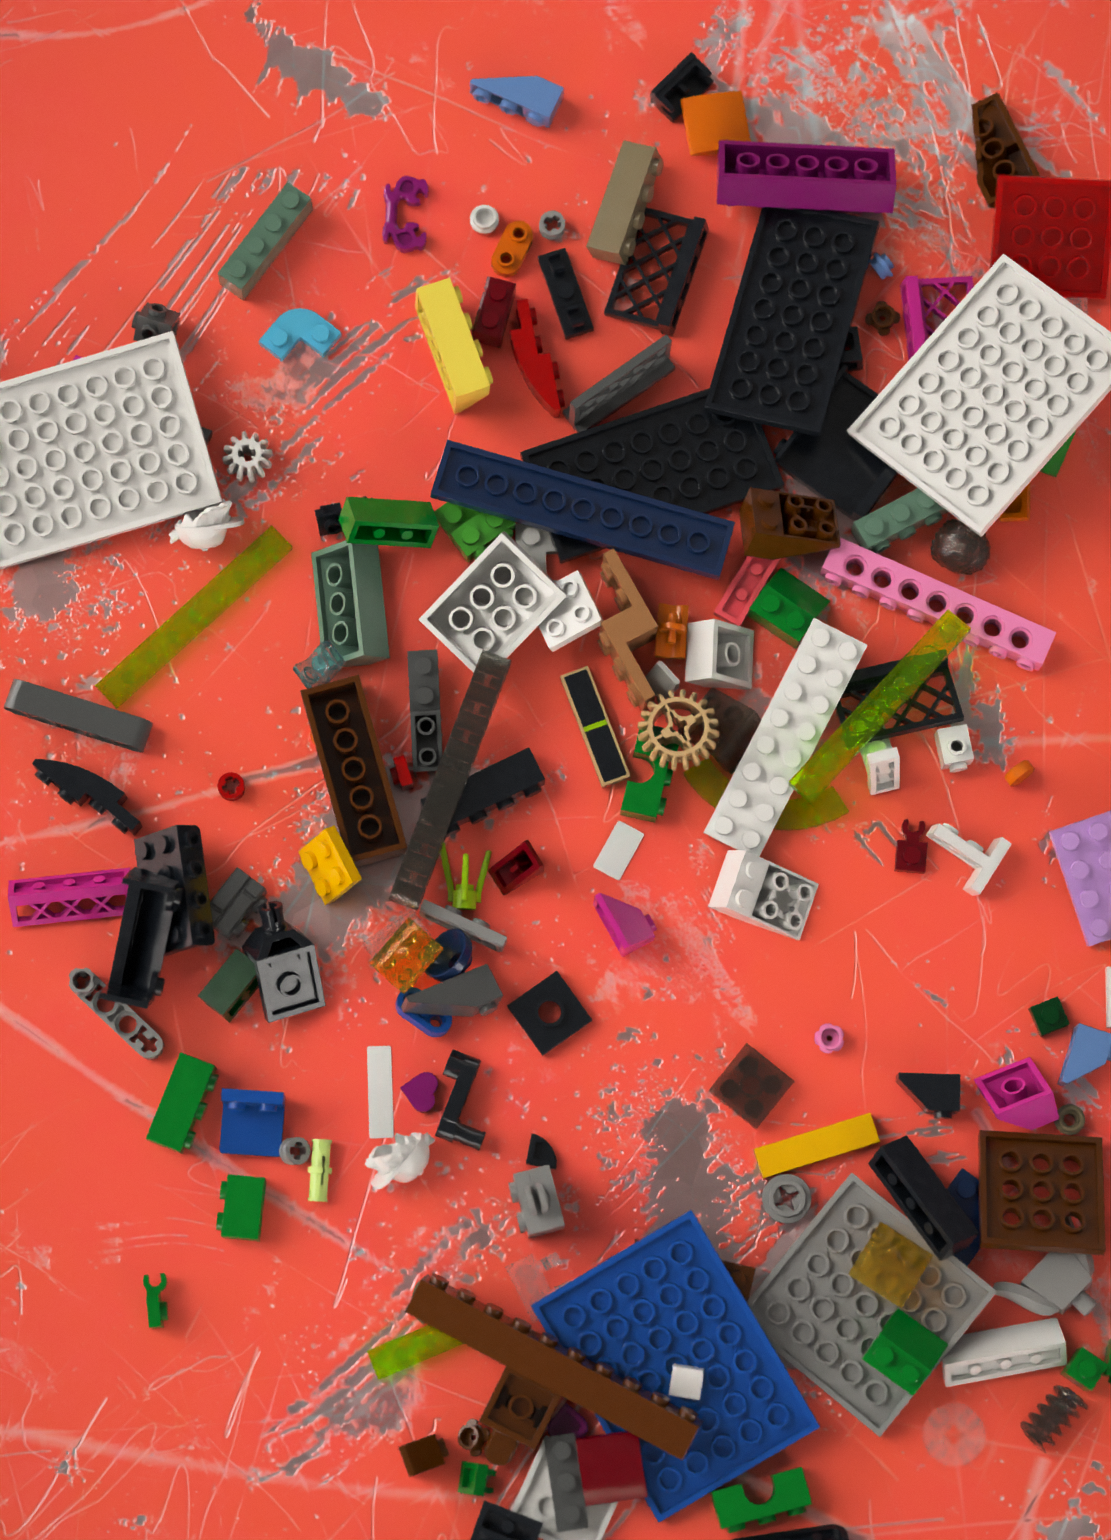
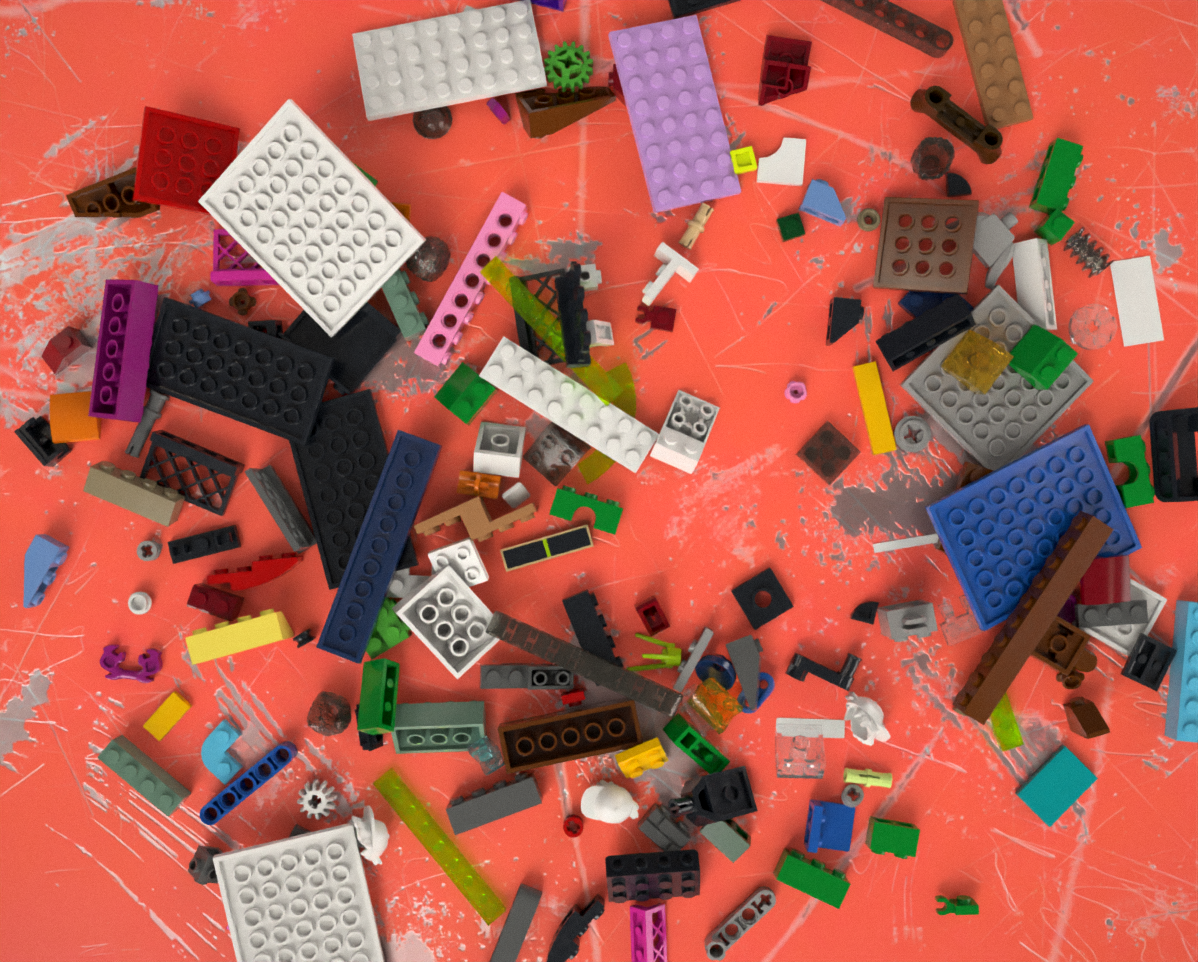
camera: 80 degrees left, 10 degrees up
black windscreen [99,867,183,1009] -> none
magenta tile [400,1072,438,1113] -> none
green tile [457,1461,496,1497] -> none
orange plate [491,221,533,278] -> none
white sticker [593,821,644,880] -> none
dark pink slope [593,893,657,957] -> none
tan gear [637,689,719,771] -> none
white slope [669,1364,705,1400] -> none
coral plate [713,556,781,626] -> none
reddish brown slope [739,487,841,560] -> none
dark pink slope [974,1057,1059,1130] -> none
orange tile [1004,760,1035,787] -> none
none -> dark red slope [41,326,93,375]
none -> dark grey pin [124,389,170,458]
none -> yellow tile [143,691,192,741]
none -> blue beam [200,741,297,825]
none -> black bush [293,628,316,648]
none -> clear smoke hair [307,691,352,737]
none -> dark grey brick [446,772,543,835]
none -> black fence [554,261,591,368]
none -> white hair [581,780,639,823]
none -> green slope [662,713,730,774]
none -> tan pin [678,203,714,250]
none -> clear slope [775,723,826,779]
none -> white sticker [873,533,939,553]
none -> teal tile [1015,745,1098,827]
none -> white sticker [1110,256,1164,347]

